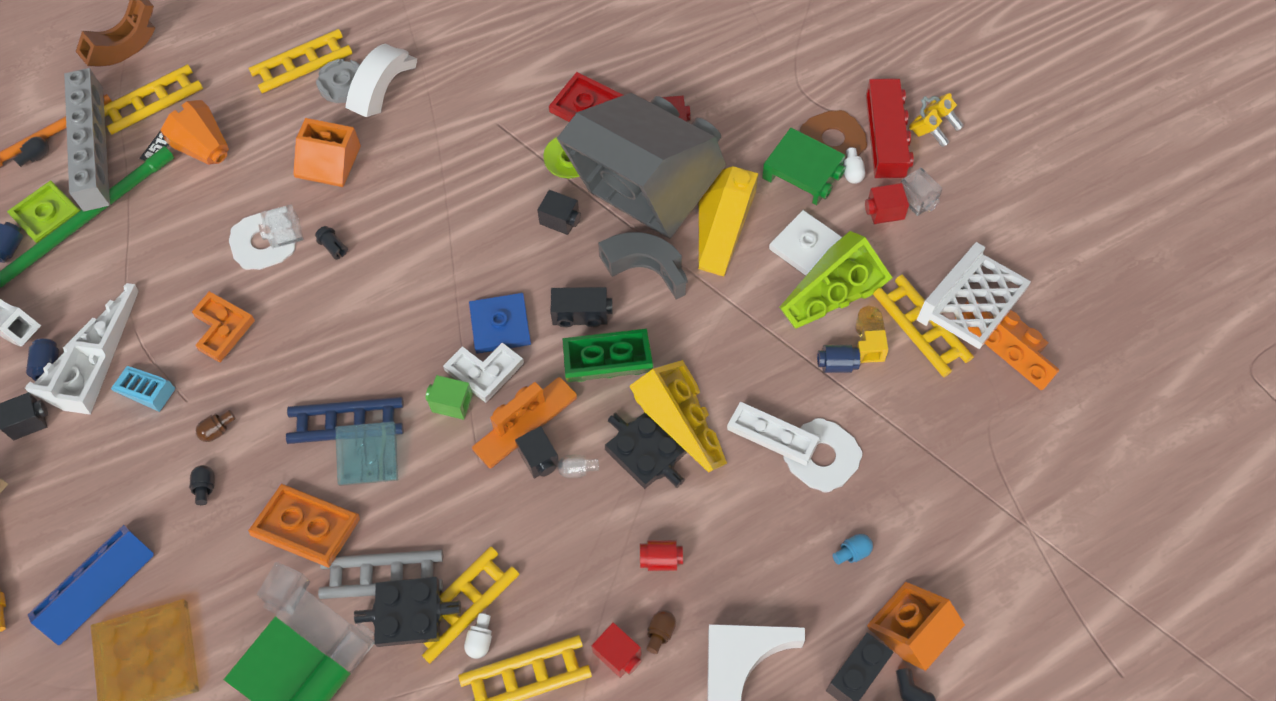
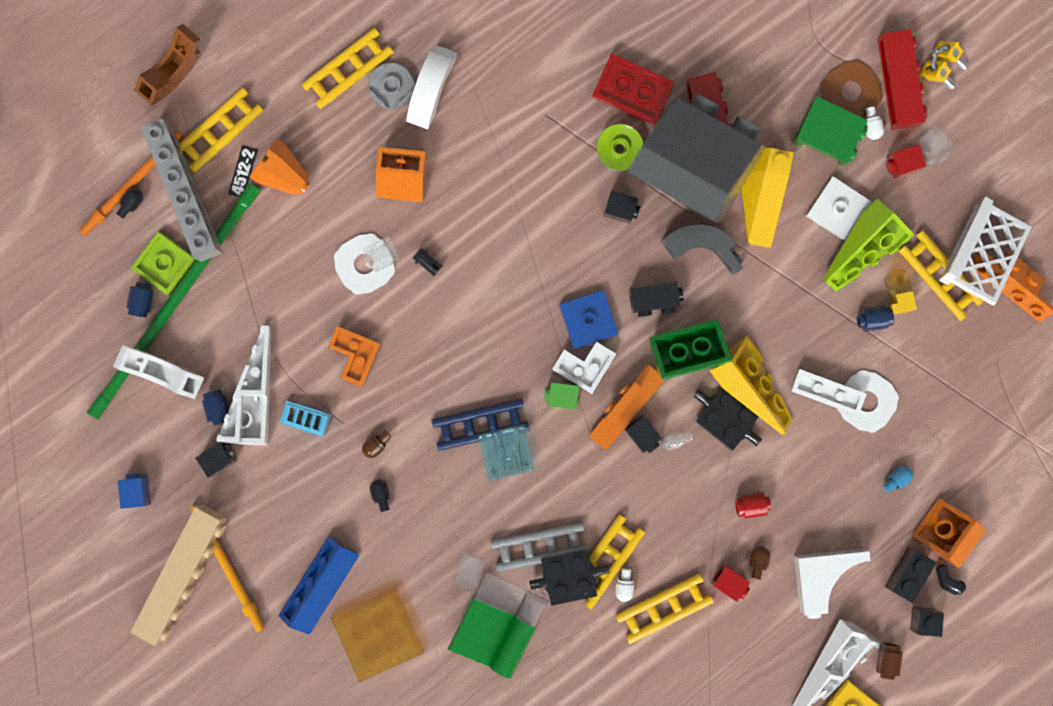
camera: 10 degrees left, 25 degrees up
orange tile [248,483,360,568] -> none

